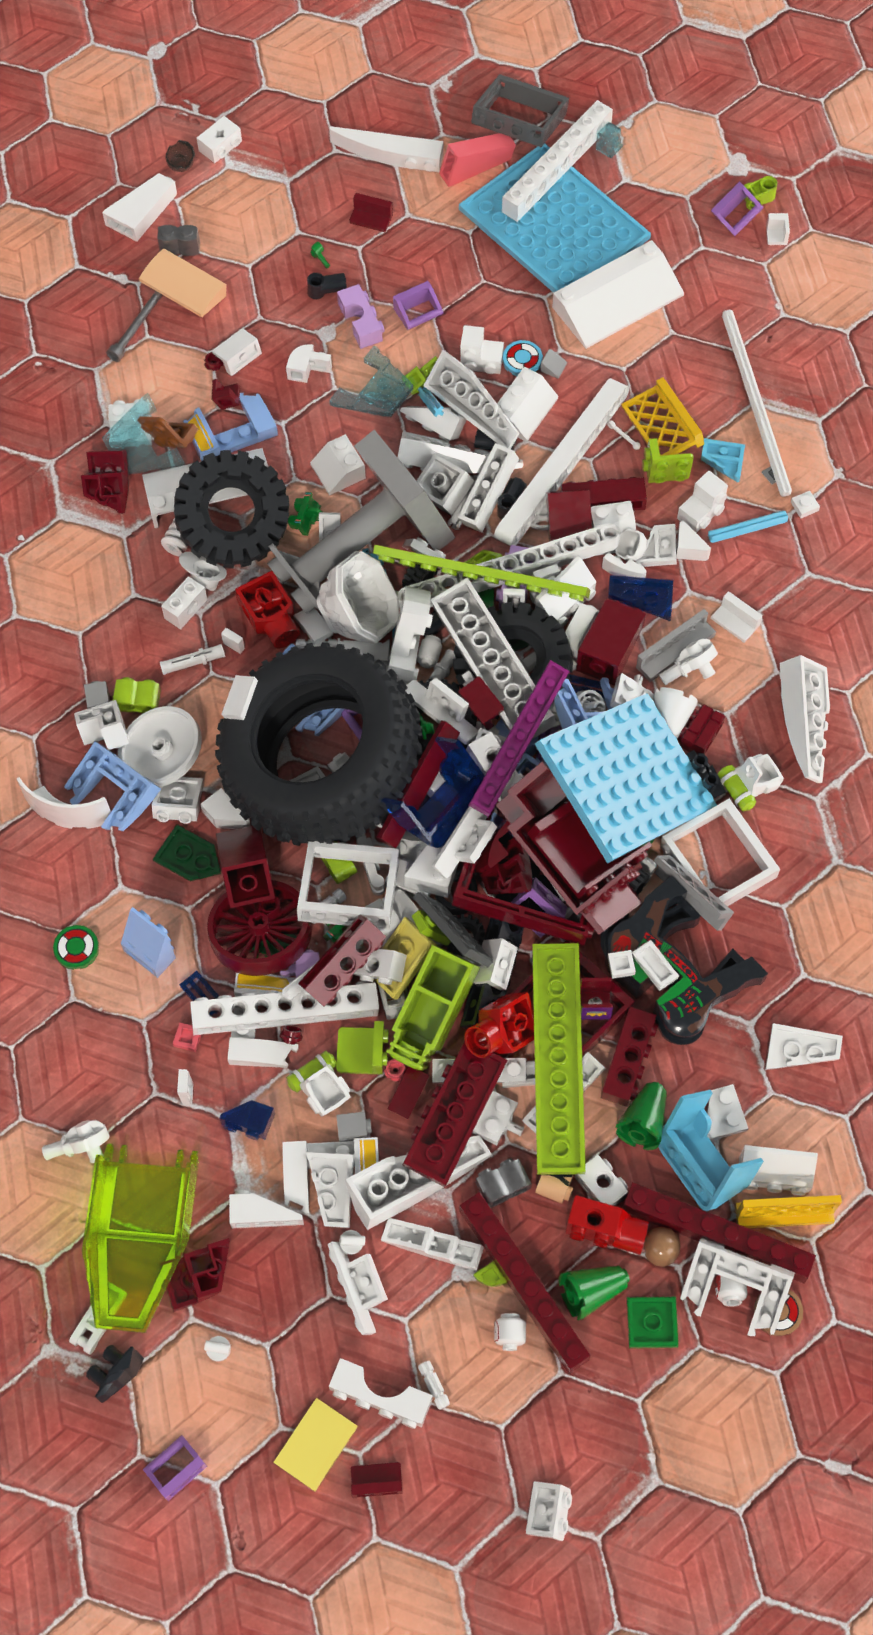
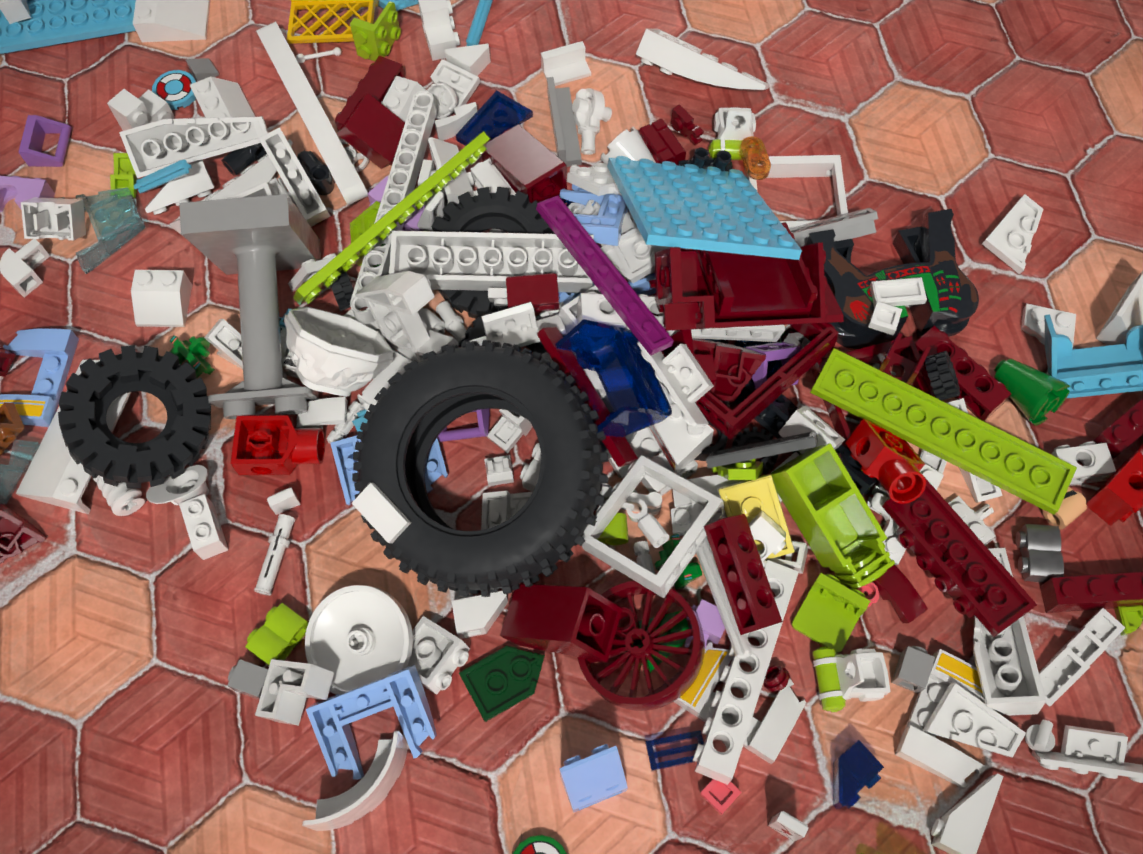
camera: 60 degrees left, 0 degrees up
none -> white piece [21,197,86,241]
none -> white bar [626,499,669,548]
none -> dark red plate [671,104,704,145]
none -> clear orange plate [740,136,771,180]
none -> black tyre [925,351,960,400]

